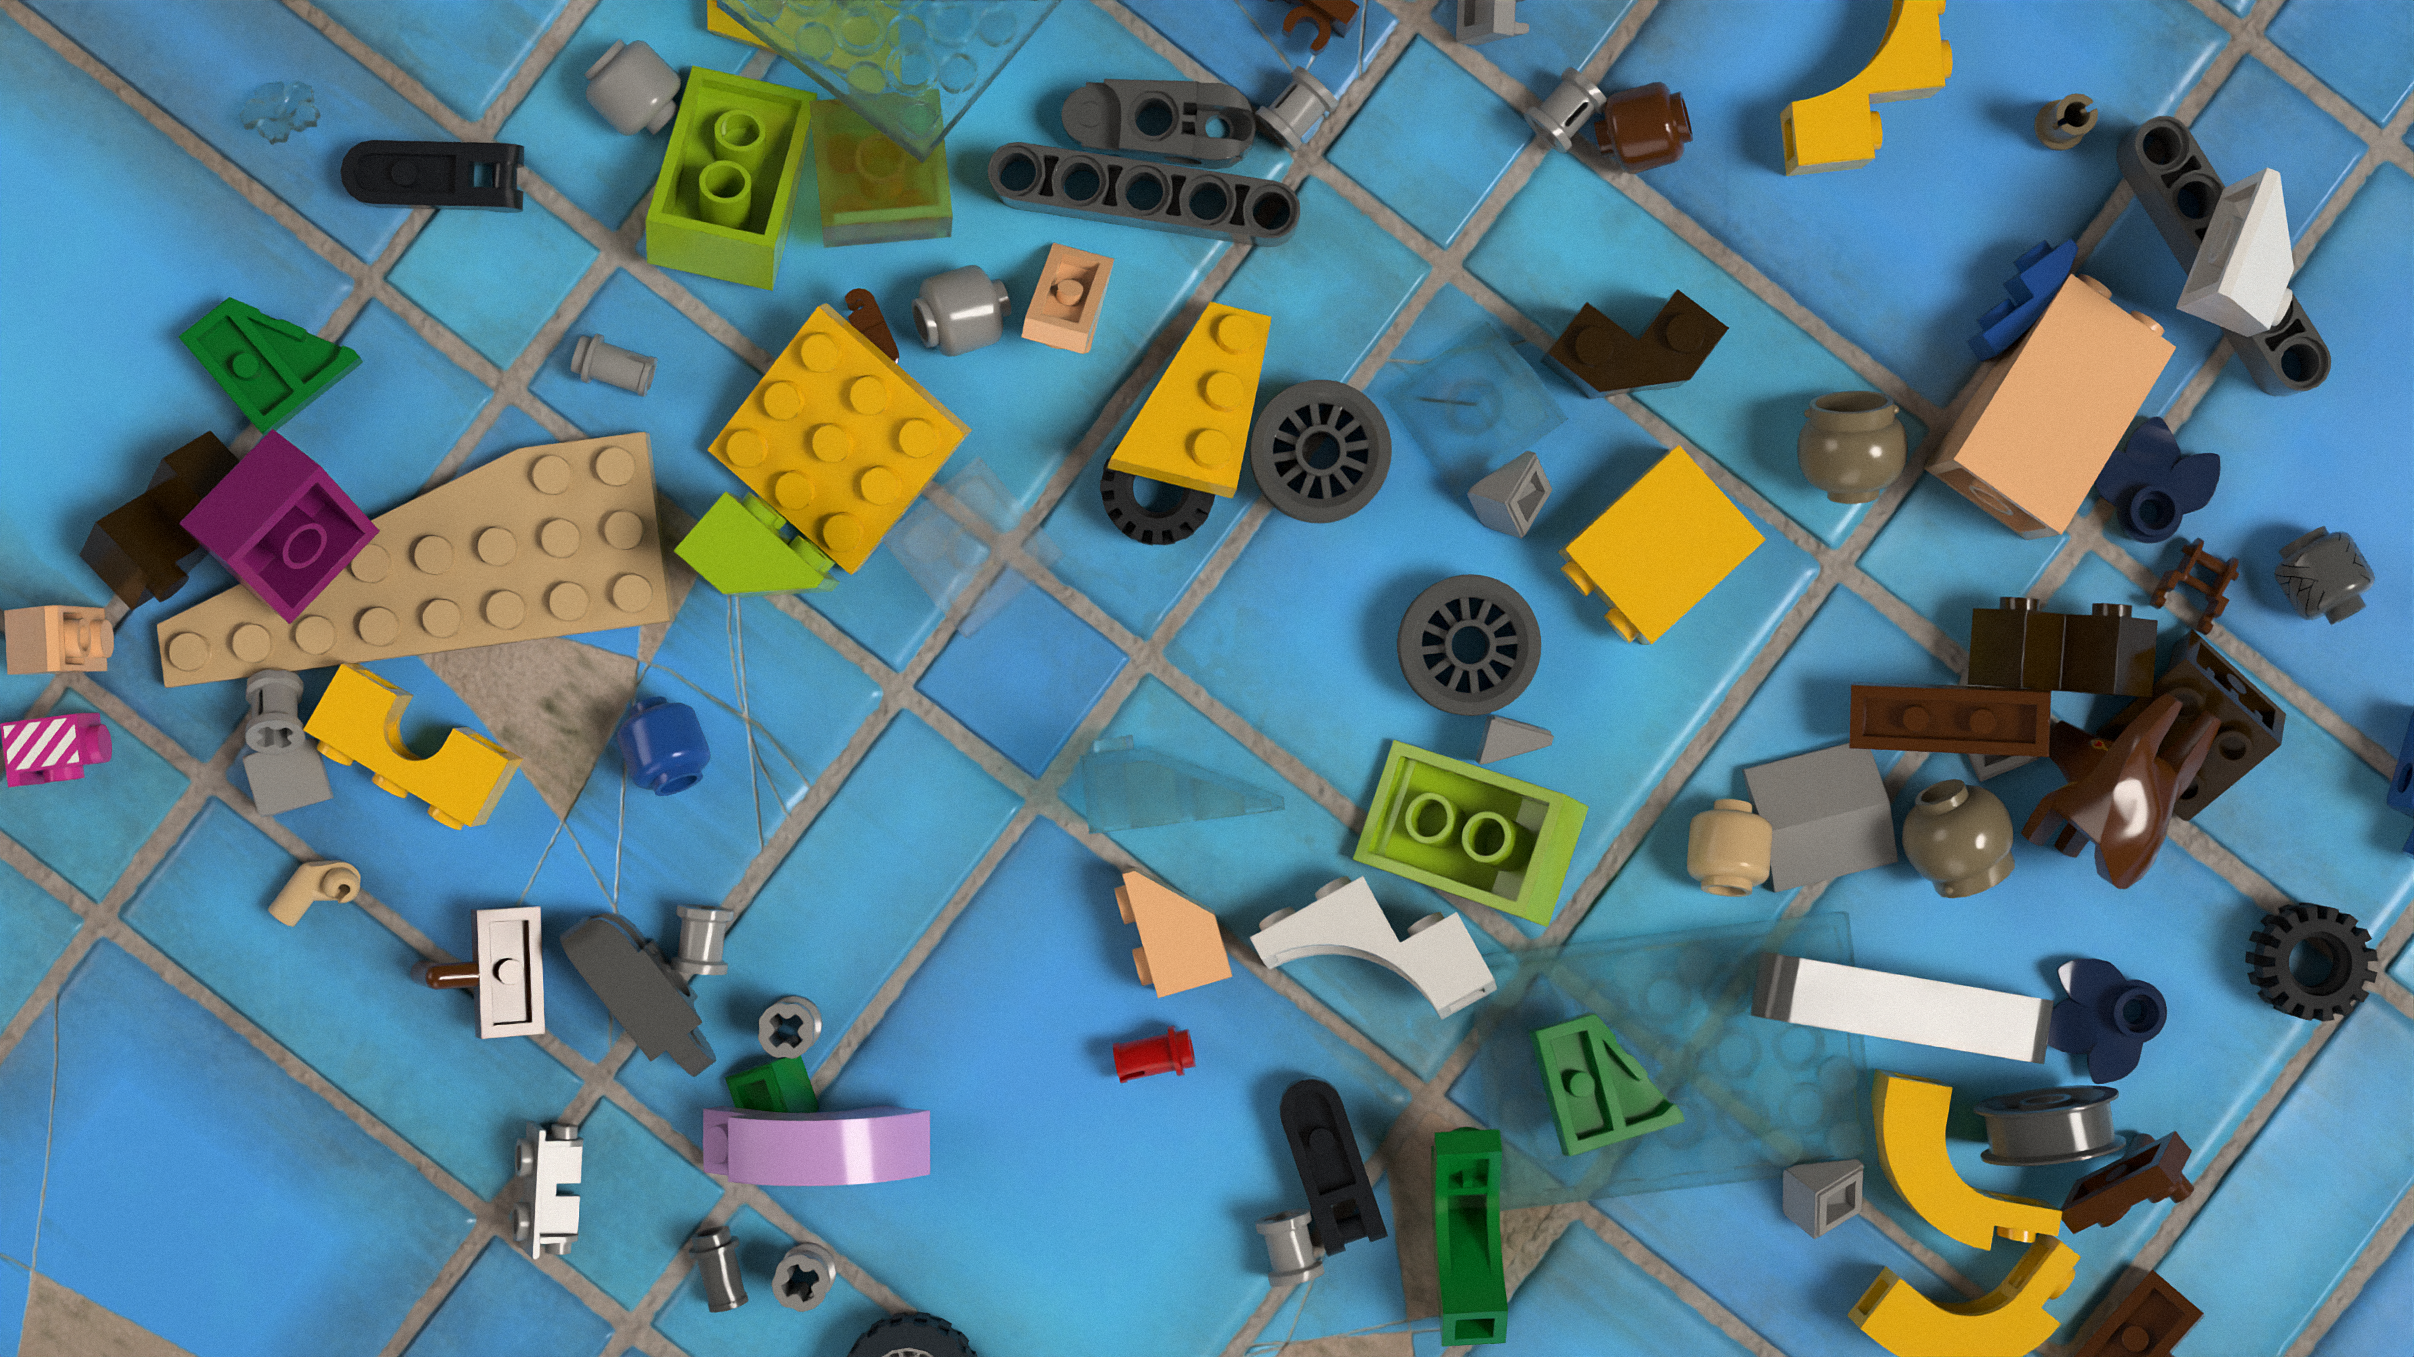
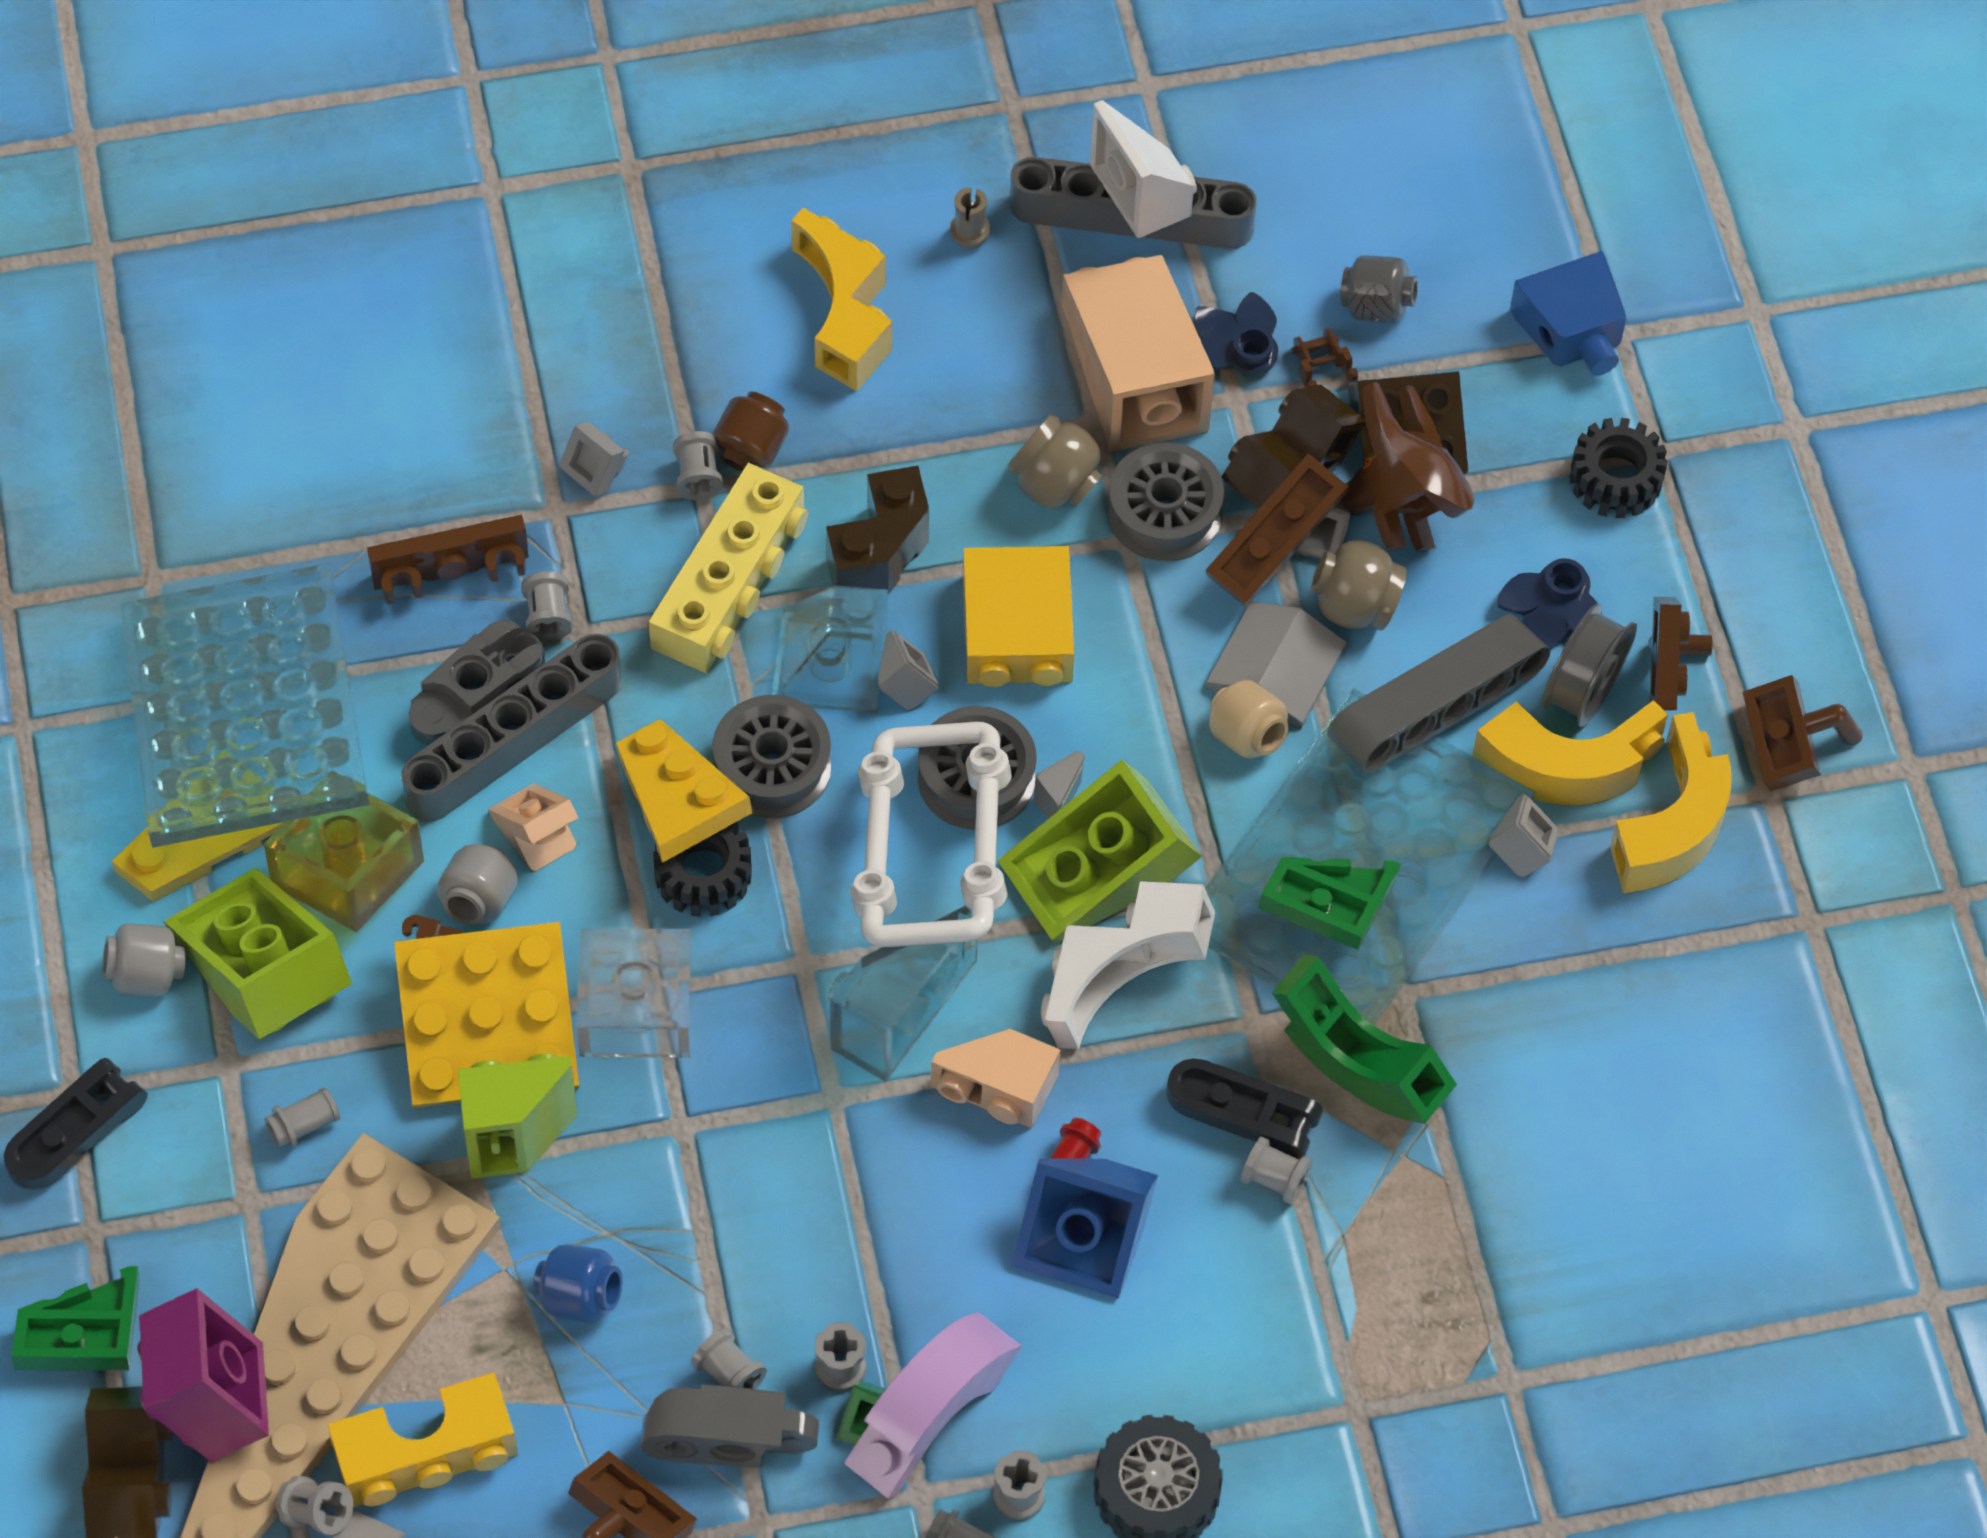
camera: 55 degrees left, 30 degrees down
blue slope [1966,238,2079,362] -> none
none -> light yellow brick [649,463,809,674]
none -> white bar [850,722,1011,947]
none -> blue slope [1011,1159,1158,1299]
none -> dark grey wheel [1108,442,1224,561]

